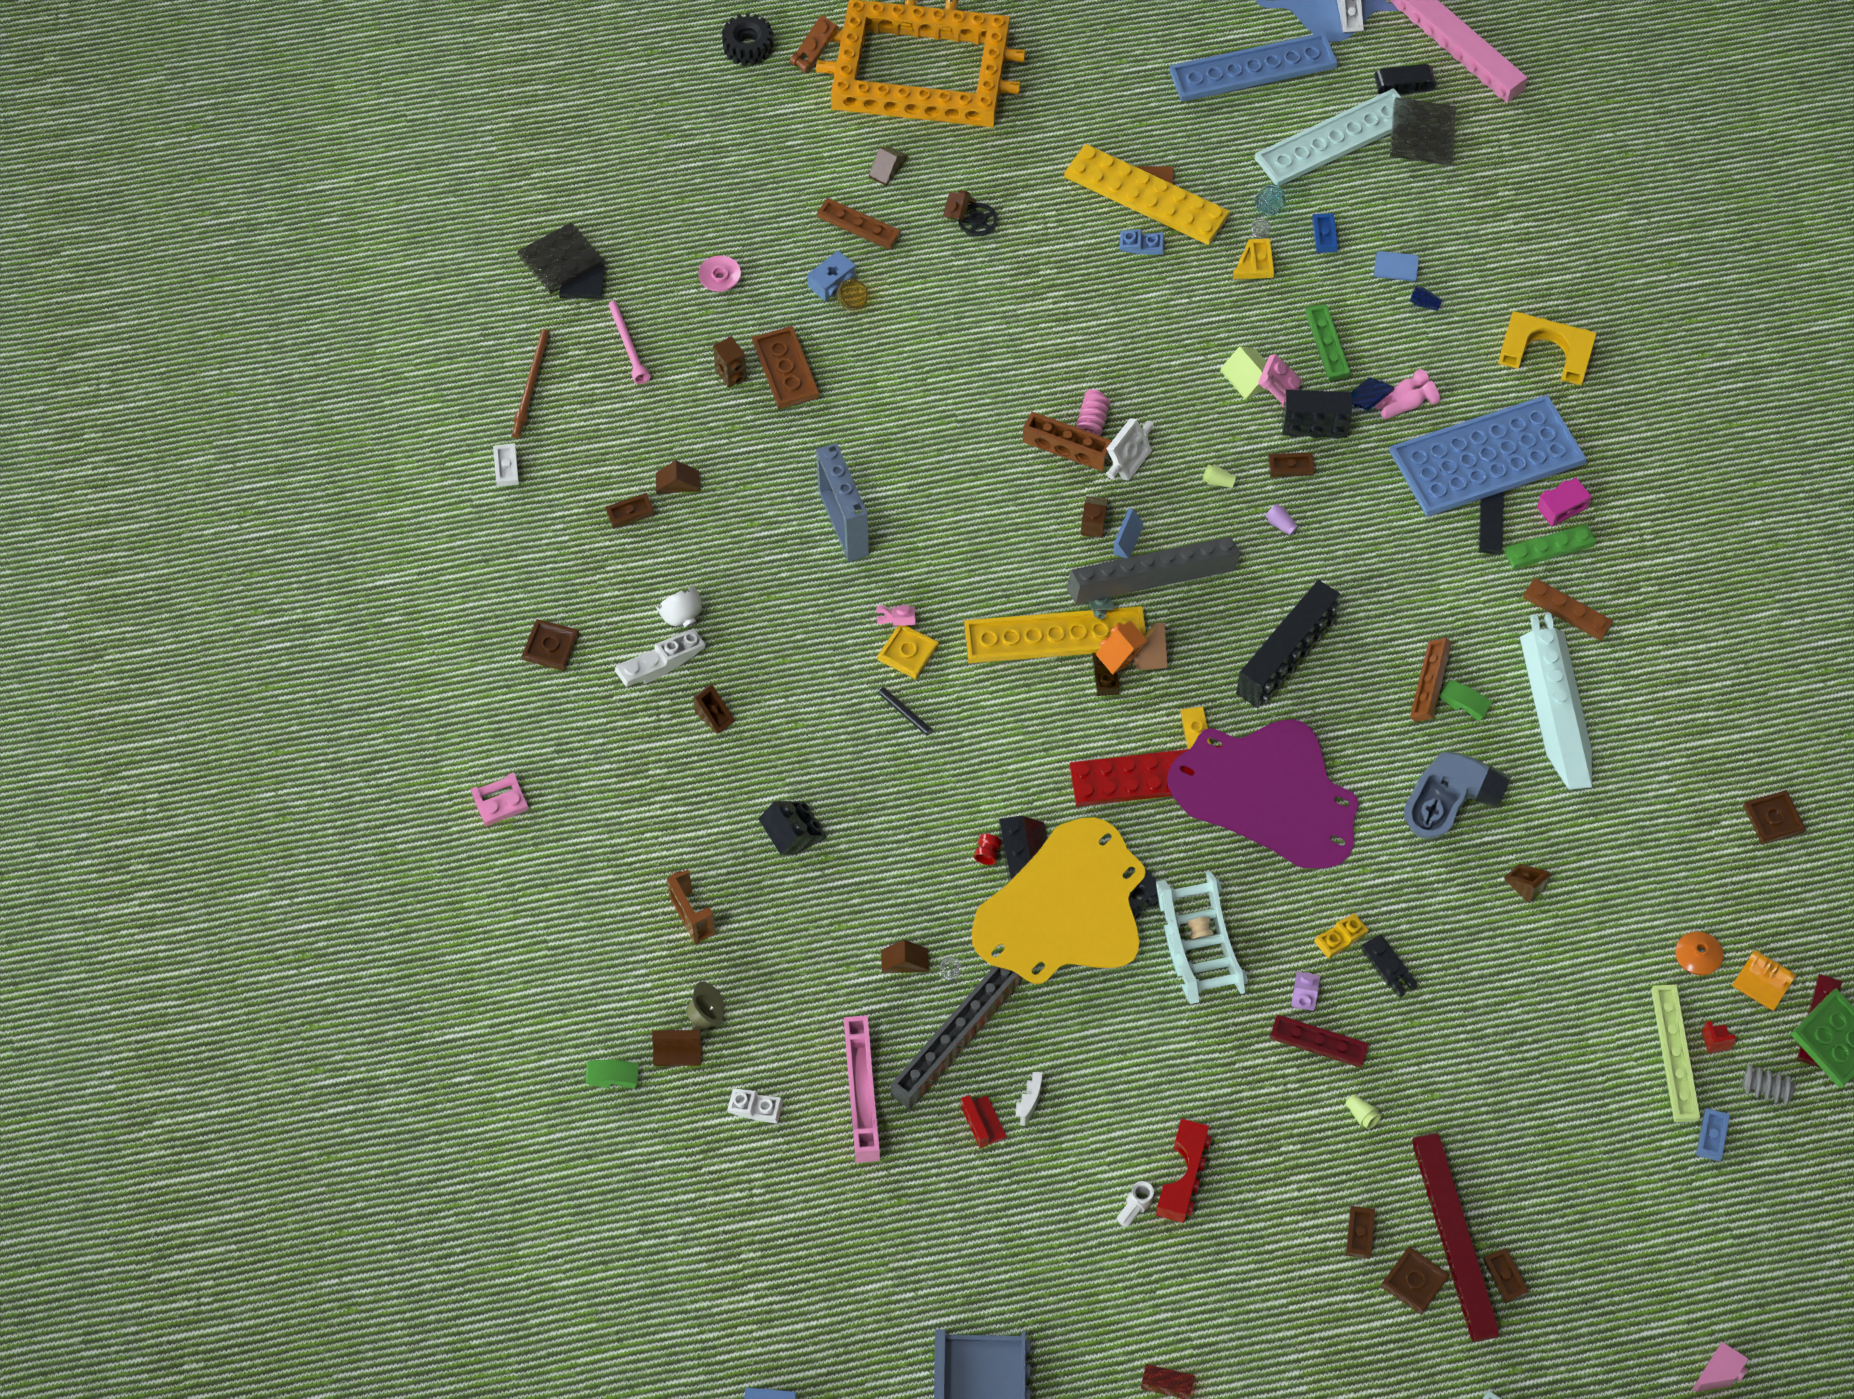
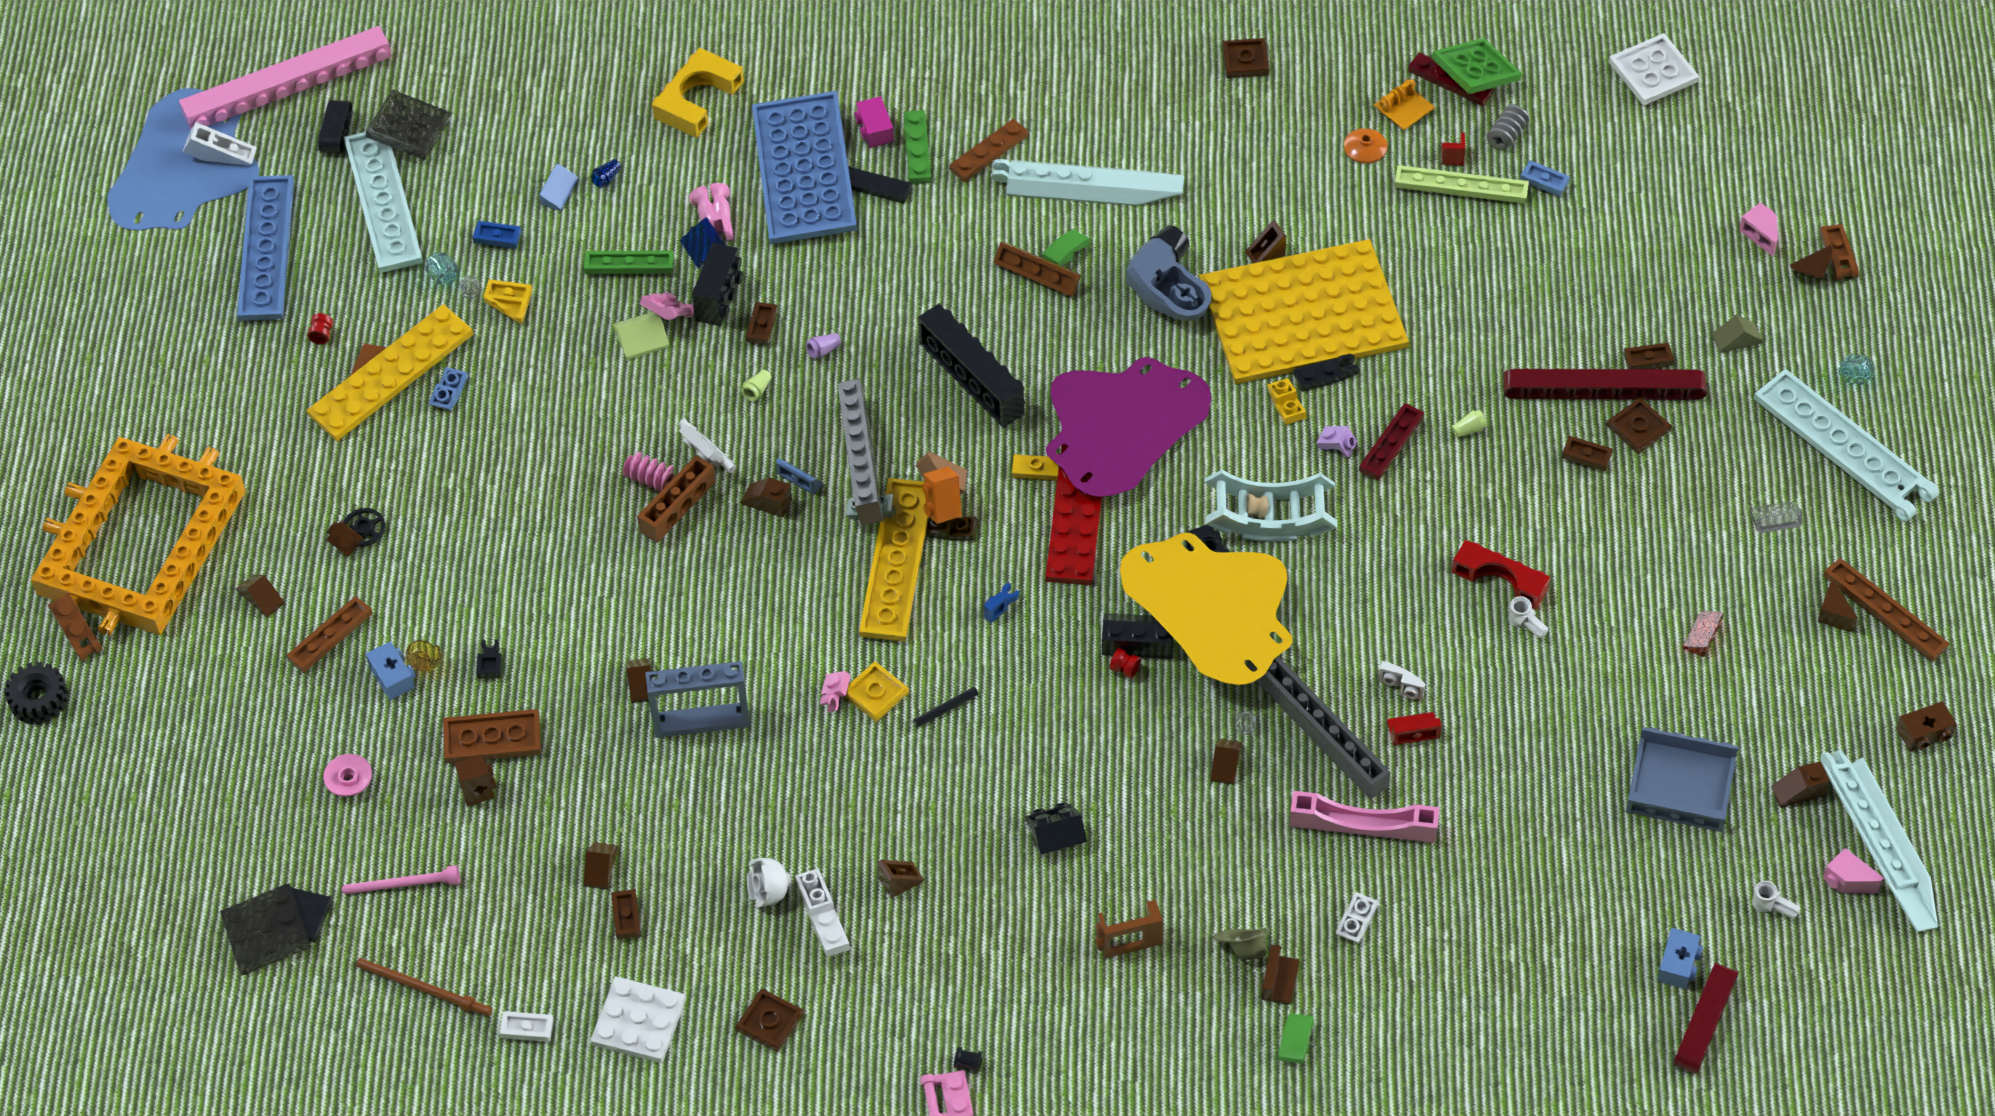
camera: 75 degrees left, 5 degrees down
none -> red wheel [307,313,334,344]
none -> black plate [476,639,502,679]
none -> white plate [590,976,686,1063]
none -> reddish brown slope [626,658,652,703]
none -> black bush [953,1046,983,1074]
none -> blue plate [984,583,1020,623]
none -> yellow plate [1199,239,1409,384]
none -> olive slope [1712,315,1763,353]

